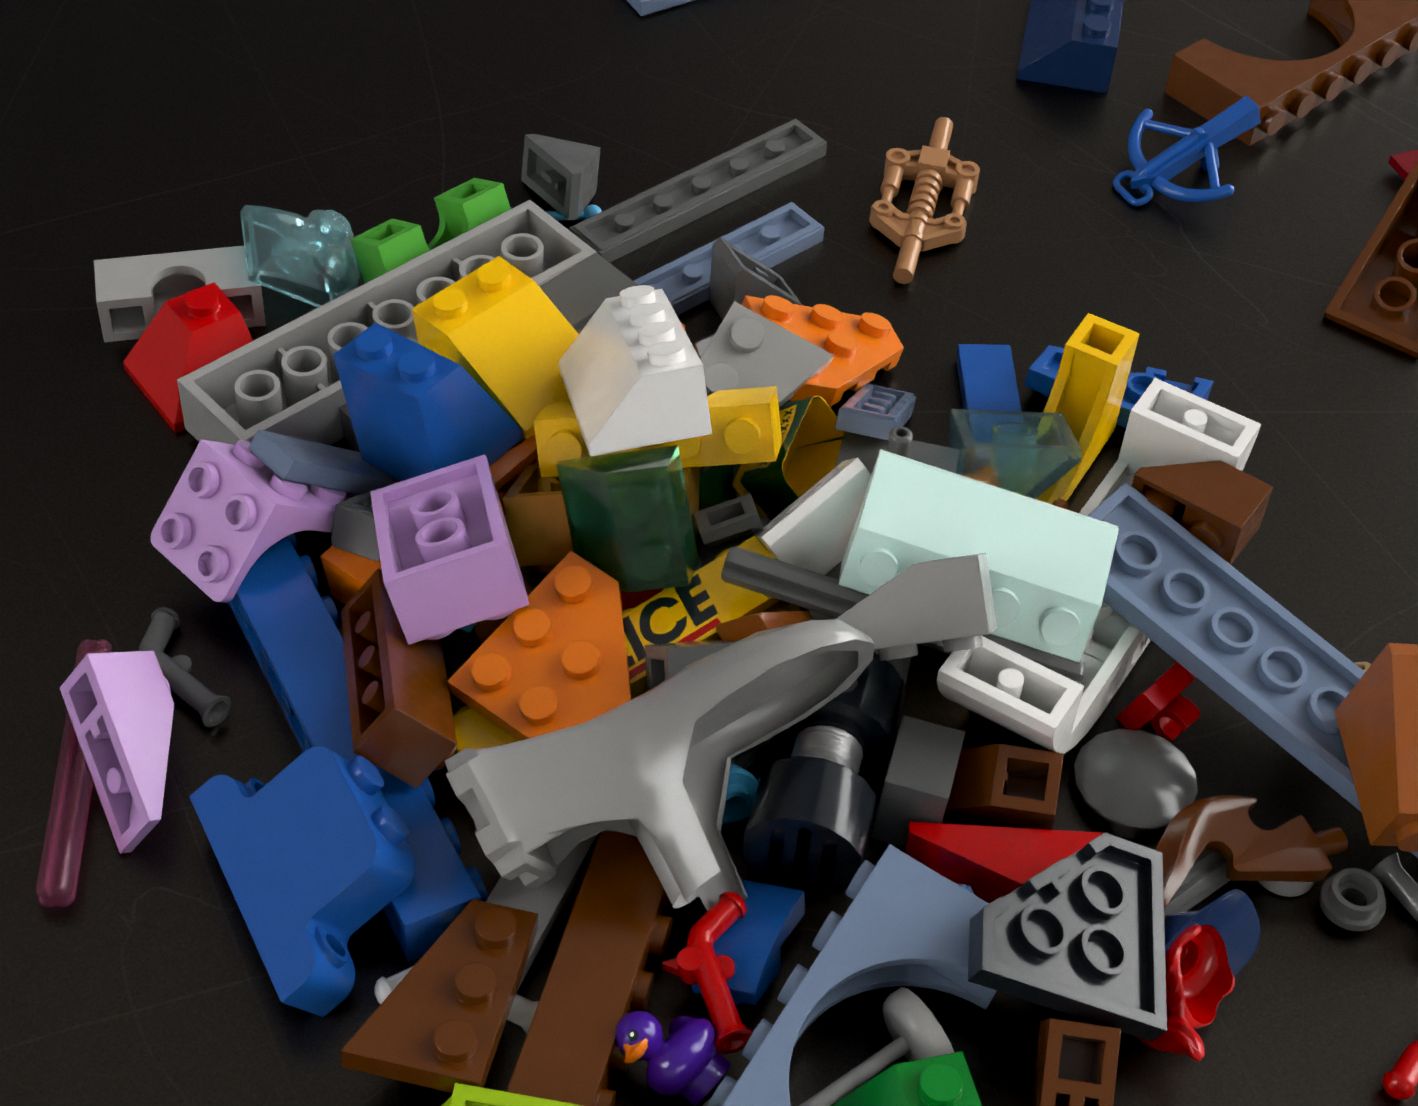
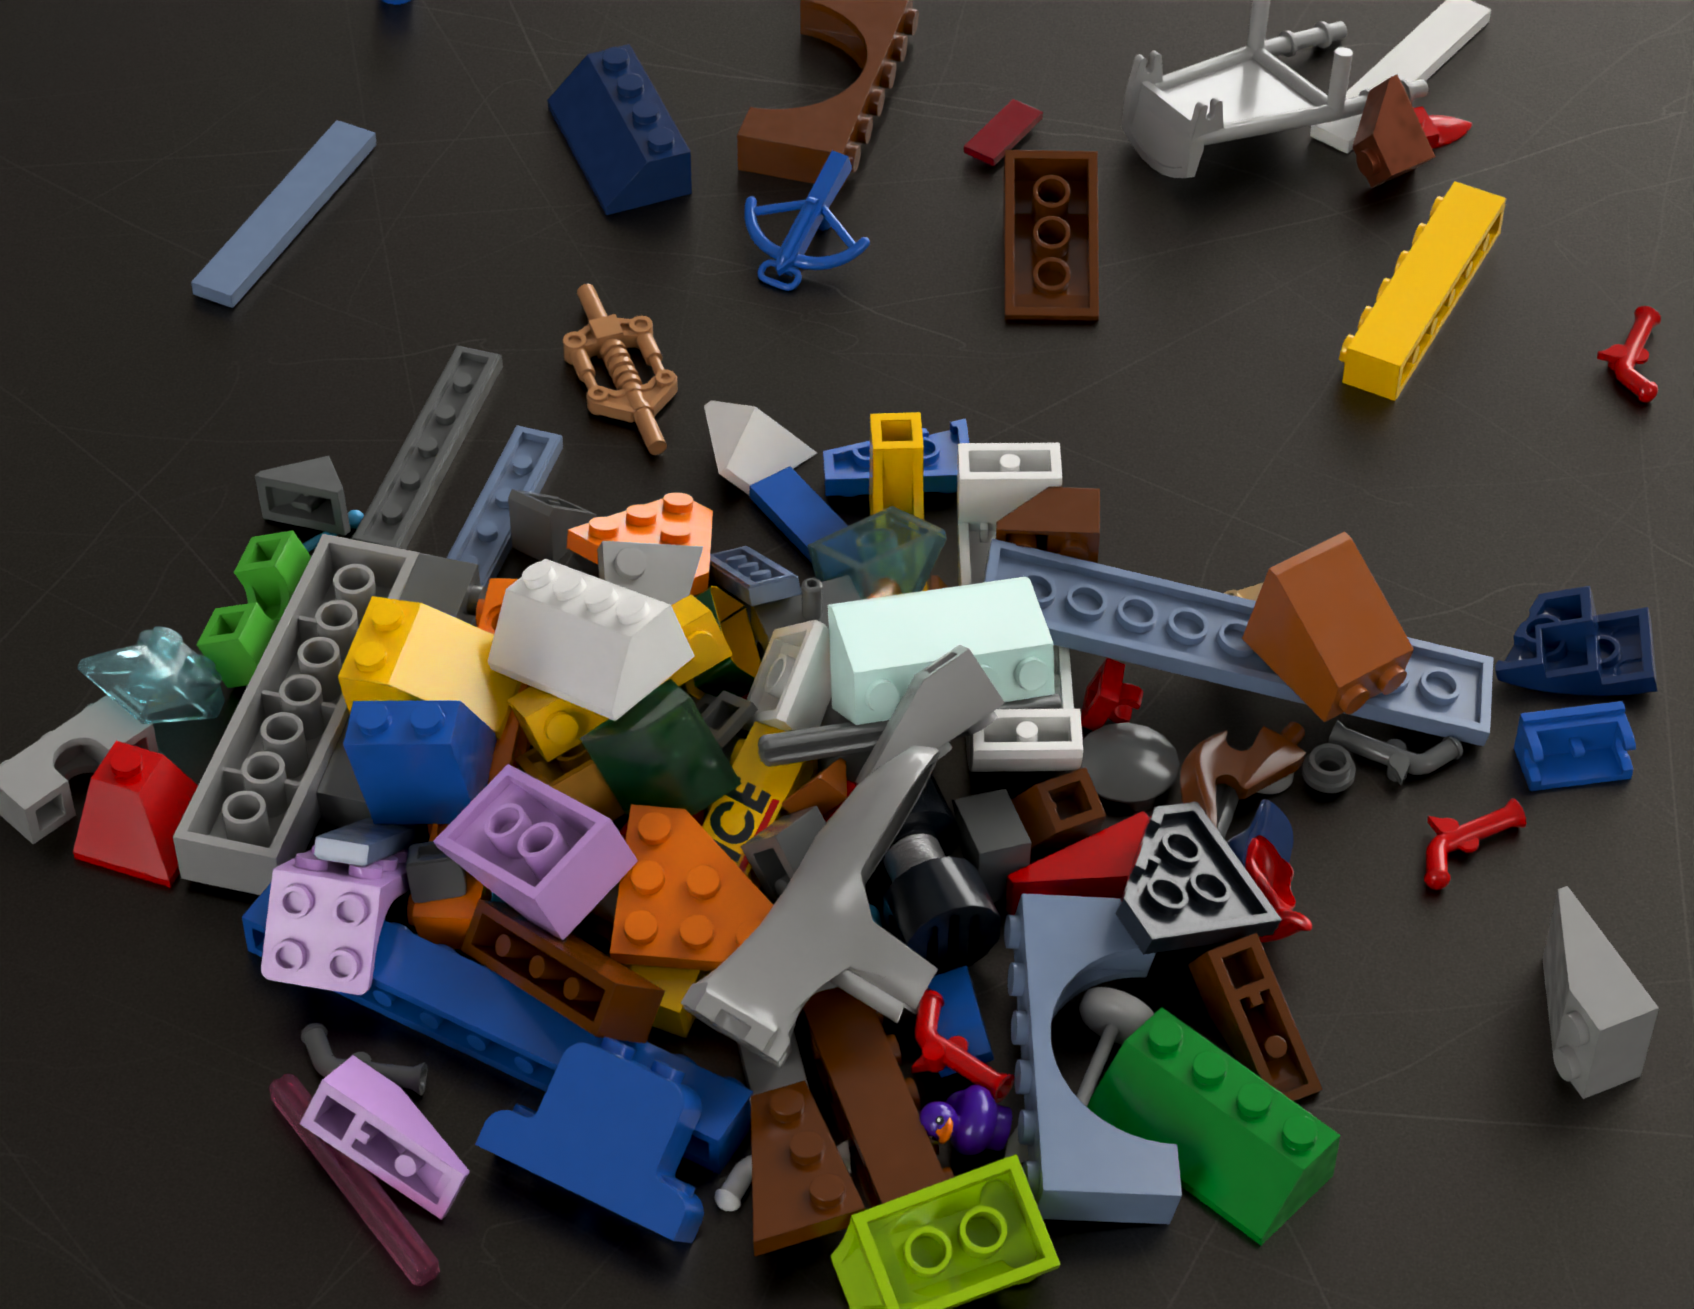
camera: 30 degrees left, 0 degrees up
none -> white slope [704,400,817,496]

